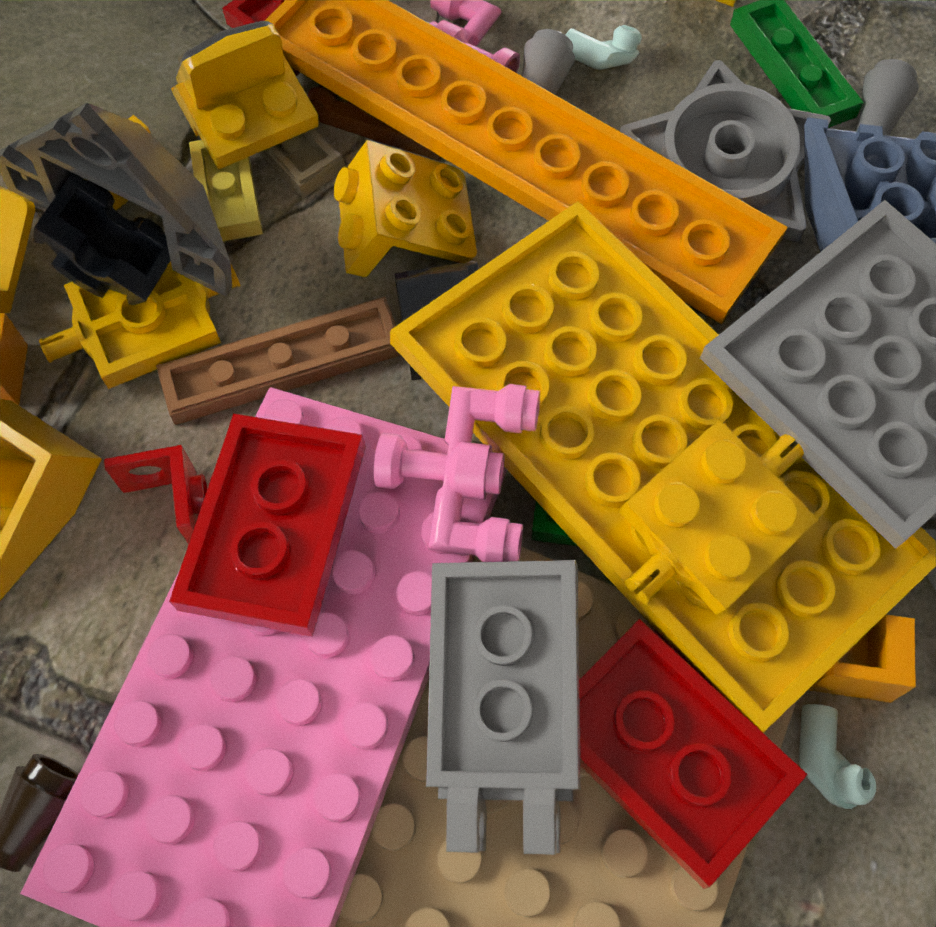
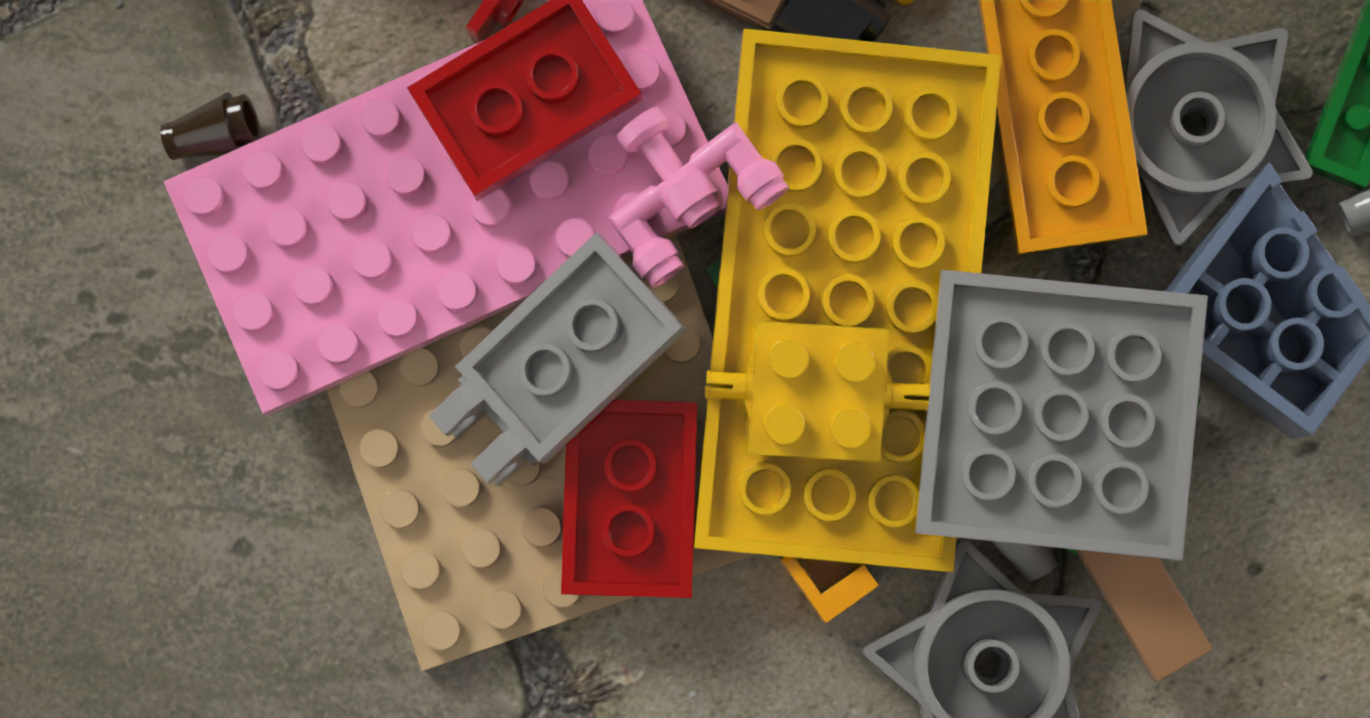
camera: 45 degrees right, 20 degrees up
light aqua arm [799,704,876,809] -> none

